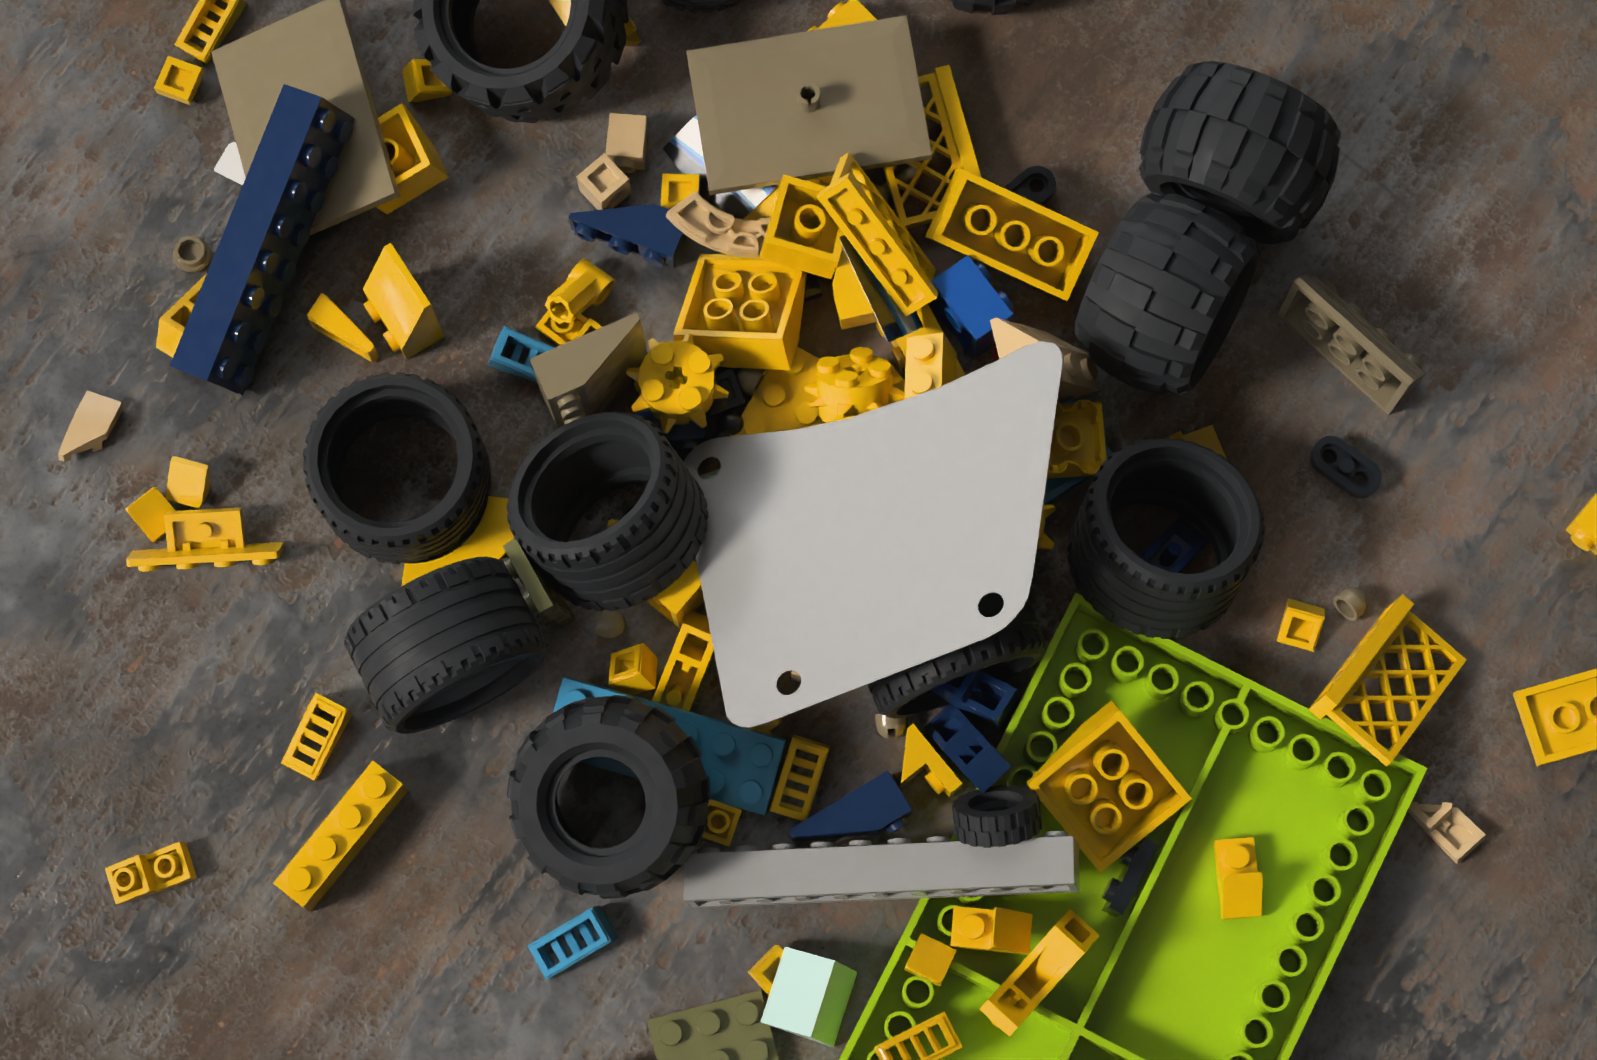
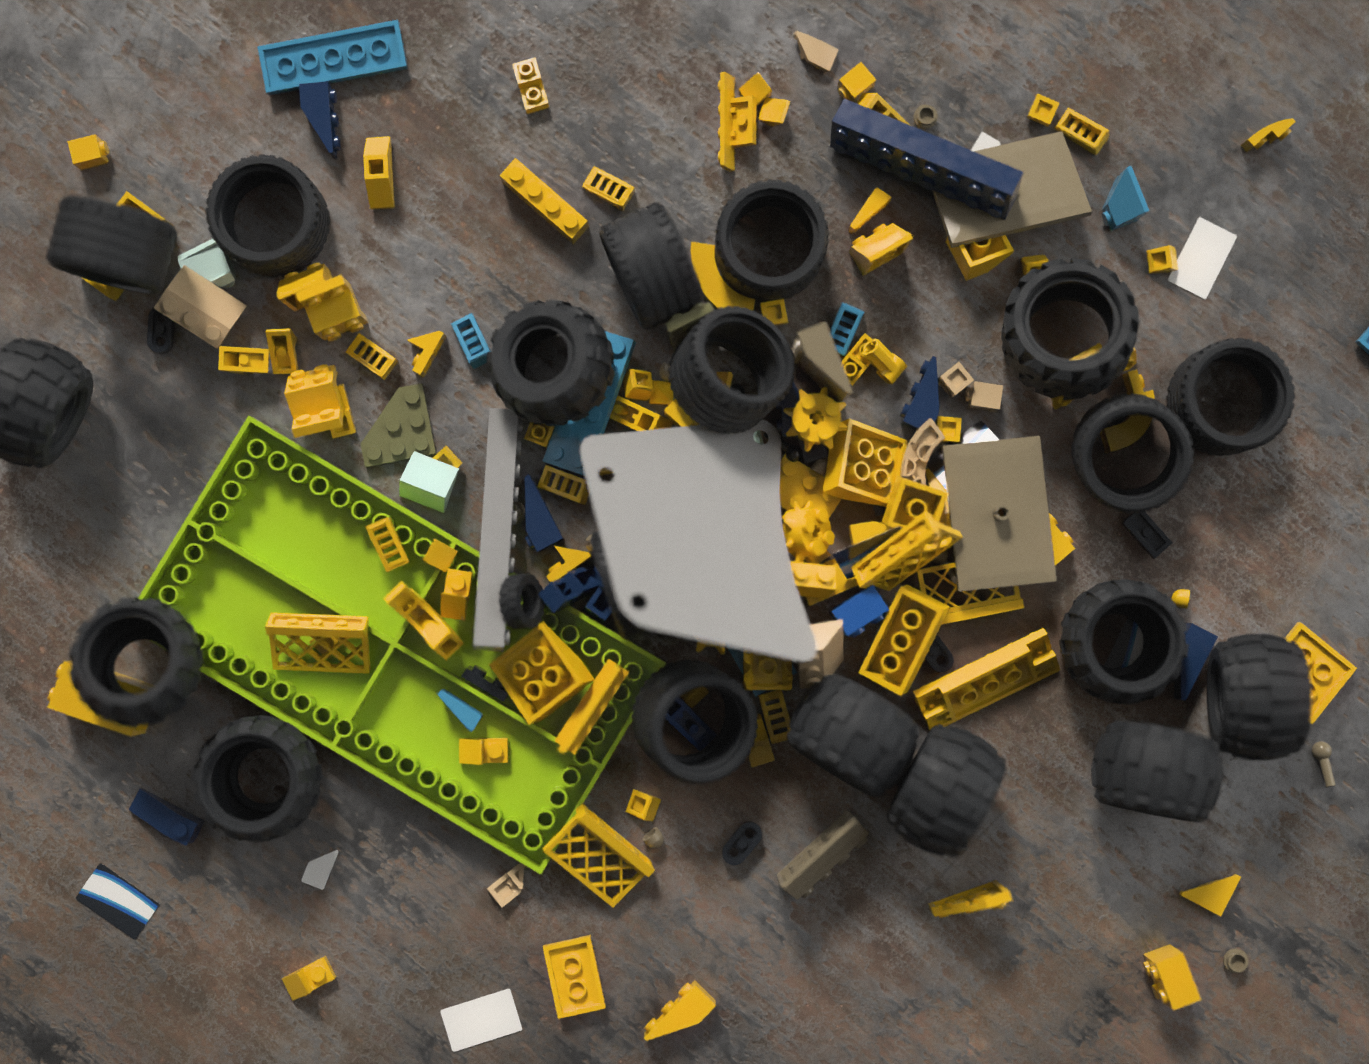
camera: 90 degrees right, 10 degrees up
none -> yellow slope [407,331,447,378]
none -> dark azure slope [438,689,483,733]
none -> yellow fence [555,659,629,754]
none -> yellow slope [649,380,674,406]
none -> yellow slope [758,690,791,744]
none -> yellow plate [760,299,788,326]
none -> yellow brick [837,62,876,103]
none -> yellow slope [913,628,1060,731]
none -> yellow plate [928,880,1012,918]

